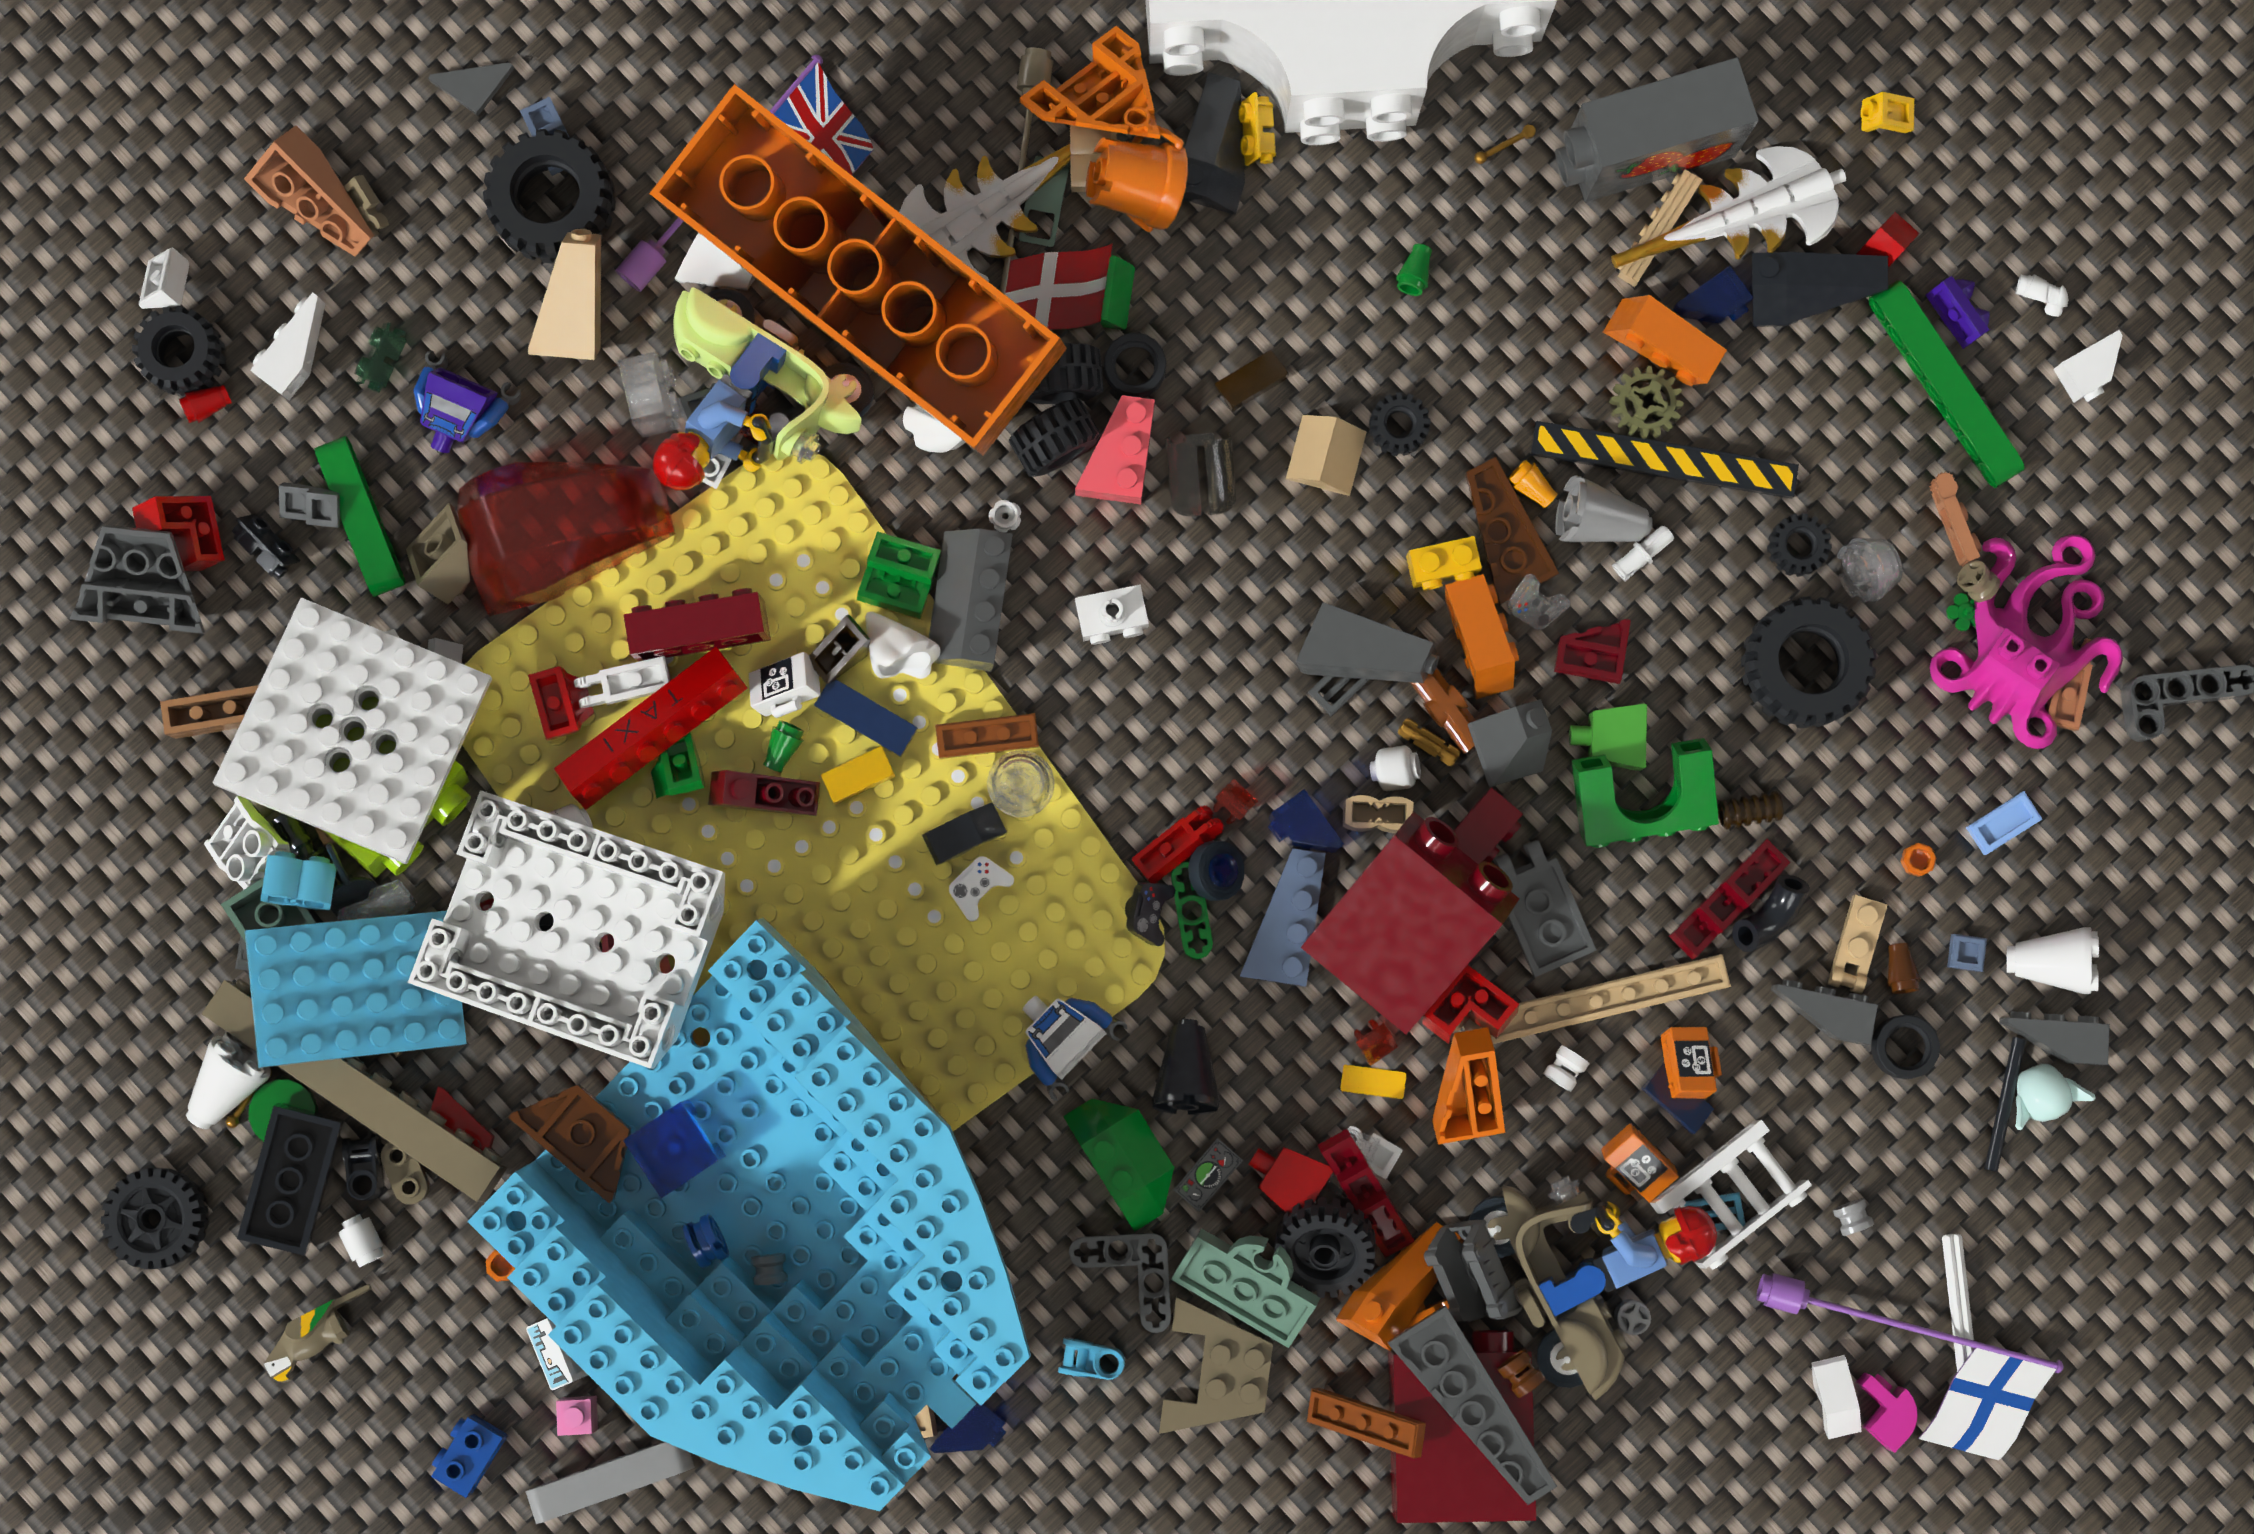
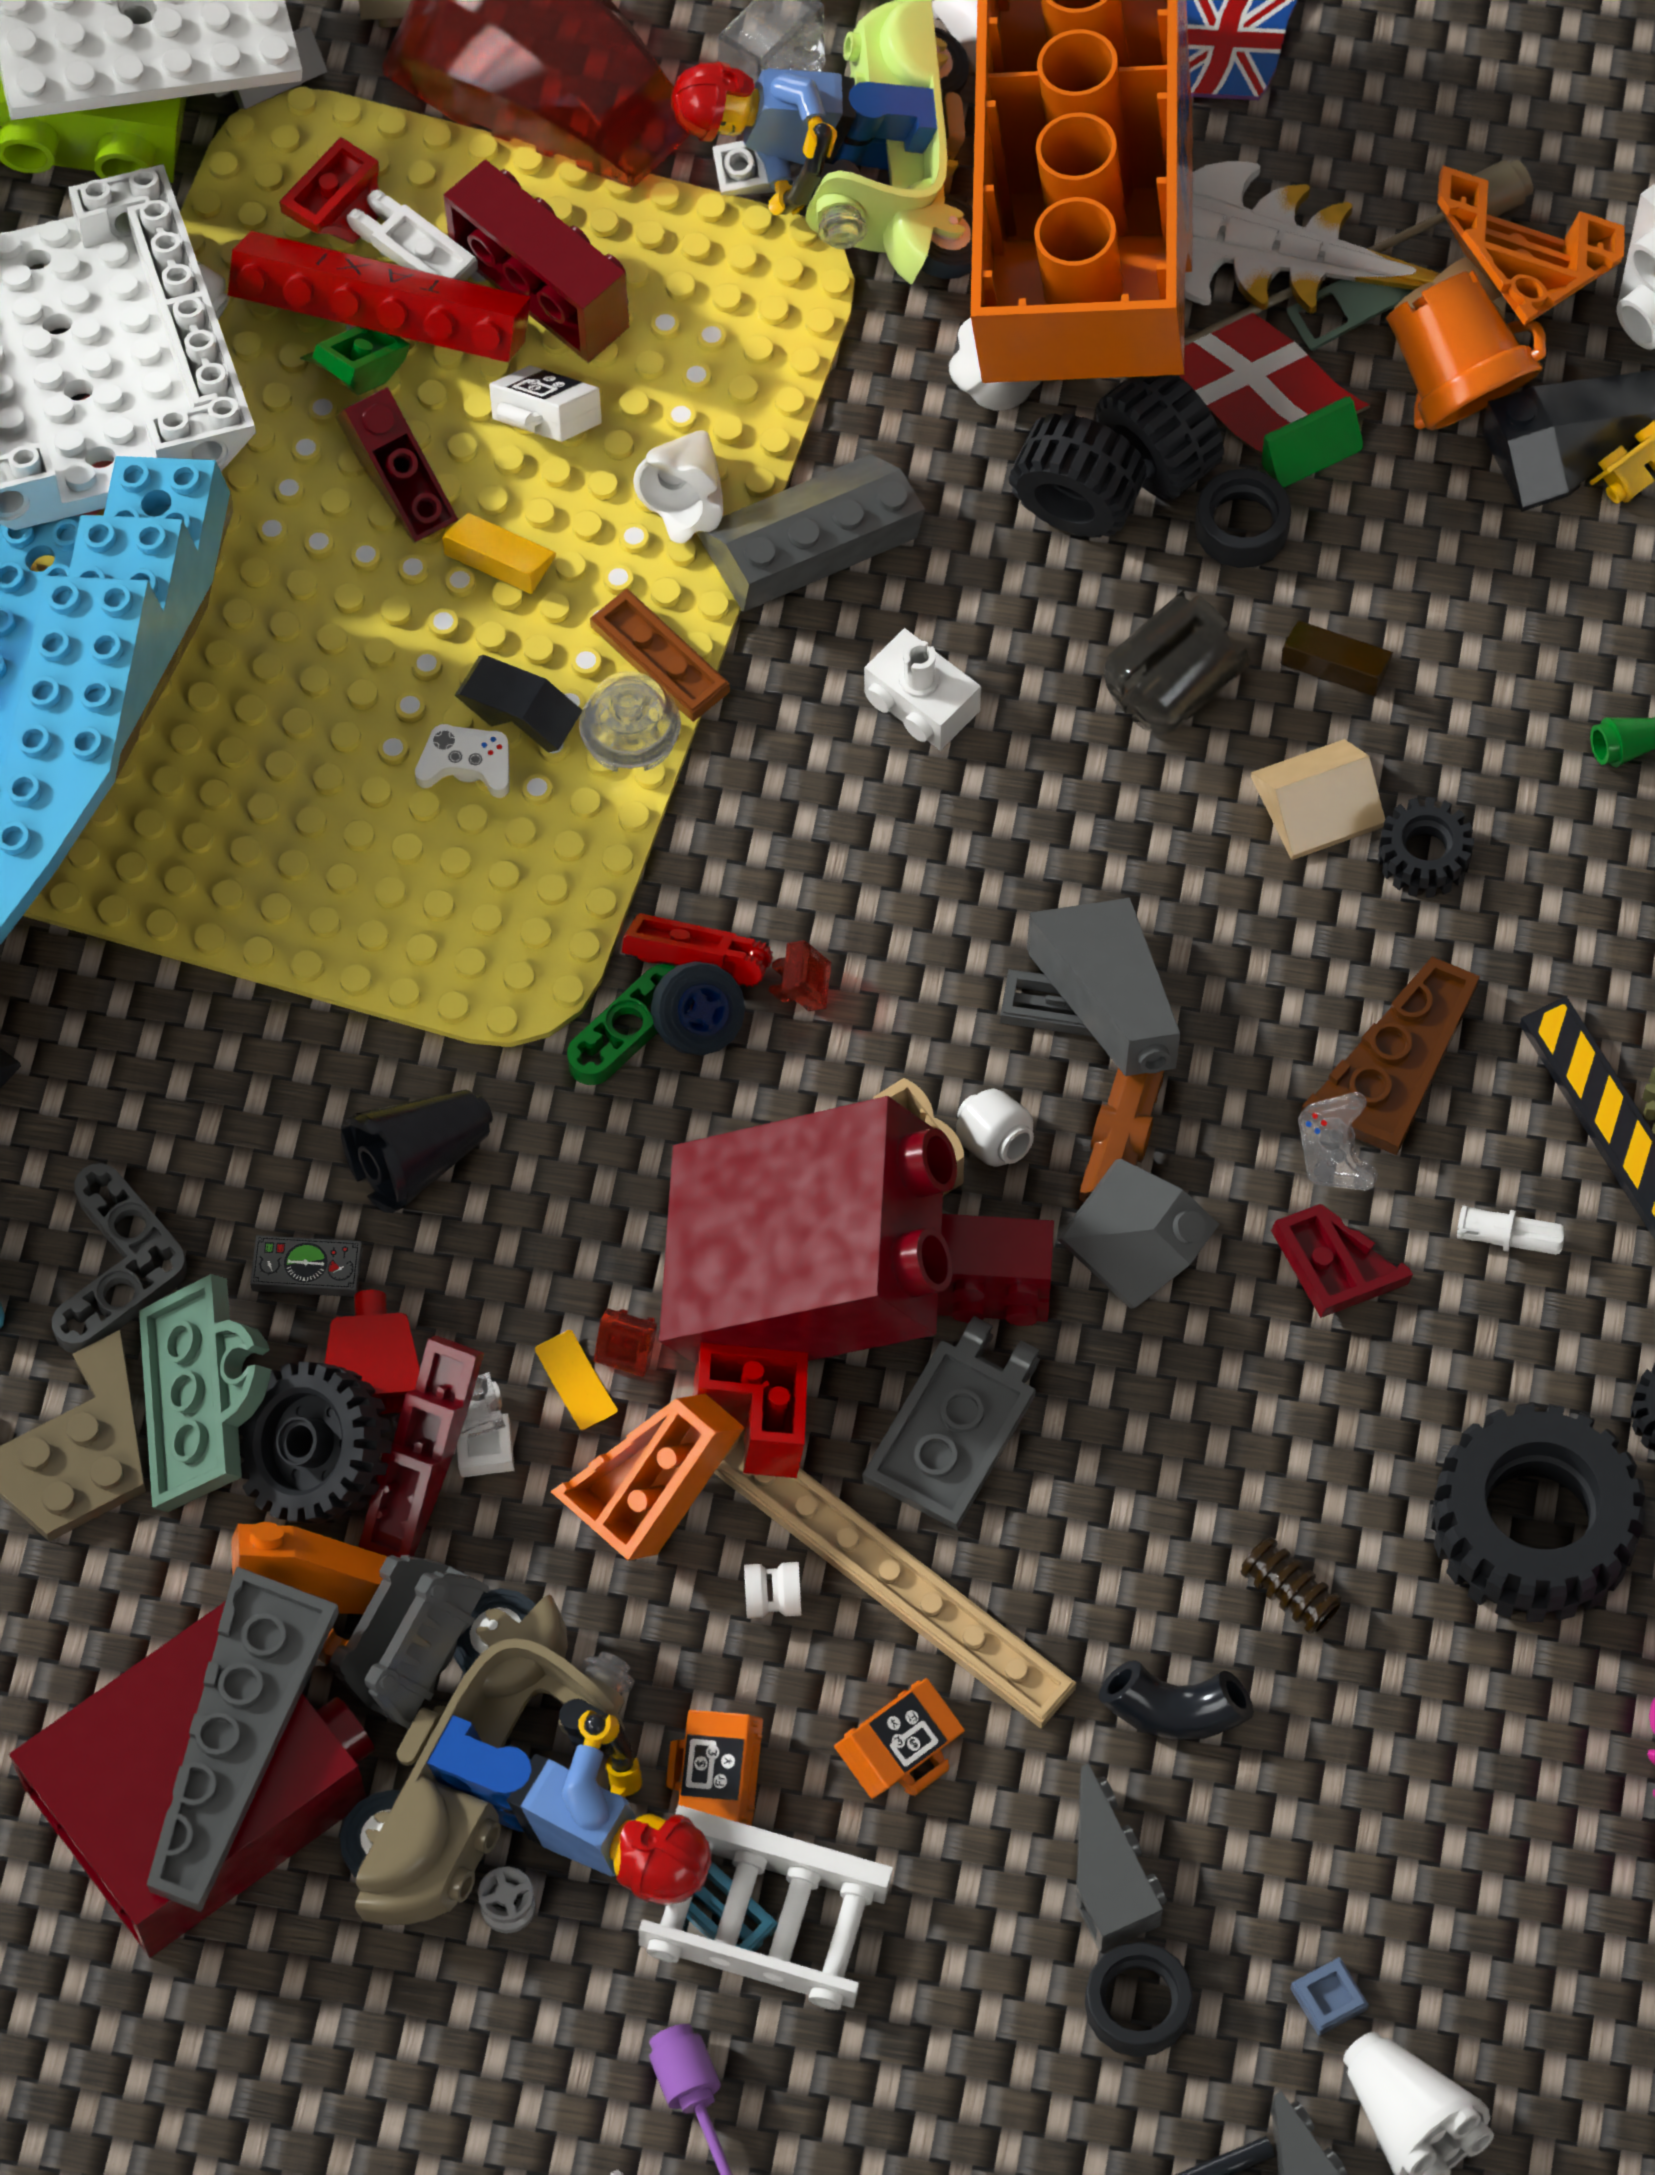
camera: 55 degrees right, 20 degrees down
green cone [763,720,804,773] -> none
dark brown slope [809,614,871,684] -> none
dark blue tile [814,680,918,757] -> none
green slope [857,531,941,619] -> none
white plate [989,500,1021,533] -> none
torso [1022,996,1128,1101] -> none
green wedge [1063,1099,1174,1232] -> none
coral wedge [1075,395,1155,505] -> none
black piece [1125,882,1176,946] -> none
sand blue wing [1239,848,1326,987] -> none
clear blue slope [1268,789,1344,853] -> none
dark orange tile [1307,1387,1426,1458] -> none
pearl gold axle [1398,718,1461,766] -> none
yellow brick [1406,536,1482,591] -> none
orange wedge [1445,574,1519,699] -> none
reddish brown wheel [1497,1349,1546,1398] -> none
light orange cone [1508,460,1558,508] -> none
light grey cone [1555,475,1652,542] -> none
bright green torso [1569,704,1647,771] -> none
green arch [1572,738,1719,848] -> none
dark blue slope [1641,1063,1714,1134] -> none
dark red slope [1669,839,1791,960] -> none
tan plate [1828,895,1888,995] -> none
light grey wheel [1832,1198,1874,1236] -> none
reddish brown cone [1887,943,1921,994] -> none
orange tile [1900,843,1937,877] -> none
light blue tile [1966,791,2042,855] -> none

